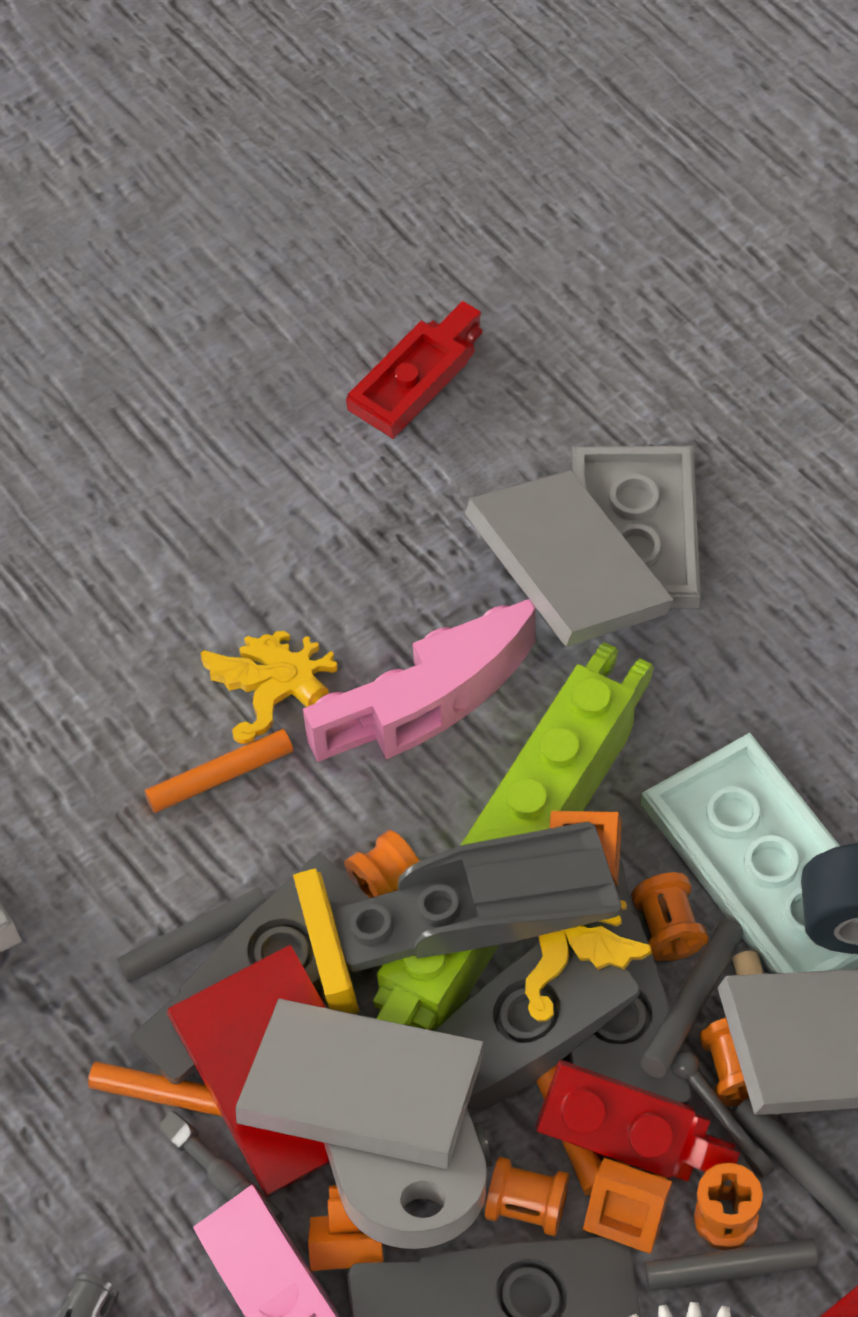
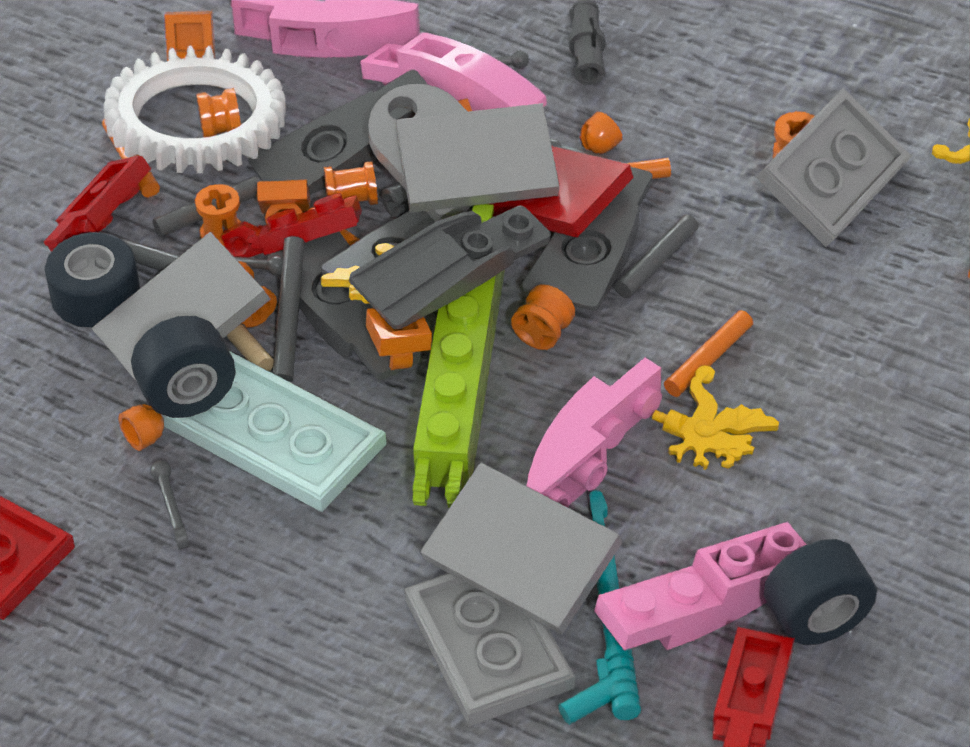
camera: 155 degrees right, 10 degrees down
yellow tile [293,868,360,1015] -> none
orange bush [631,872,708,961] -> none
none -> teal piece [558,490,641,725]
none -> orange hinge [580,112,623,154]
none -> bright pink slope [594,522,807,650]
none -> black wheel [764,539,878,645]

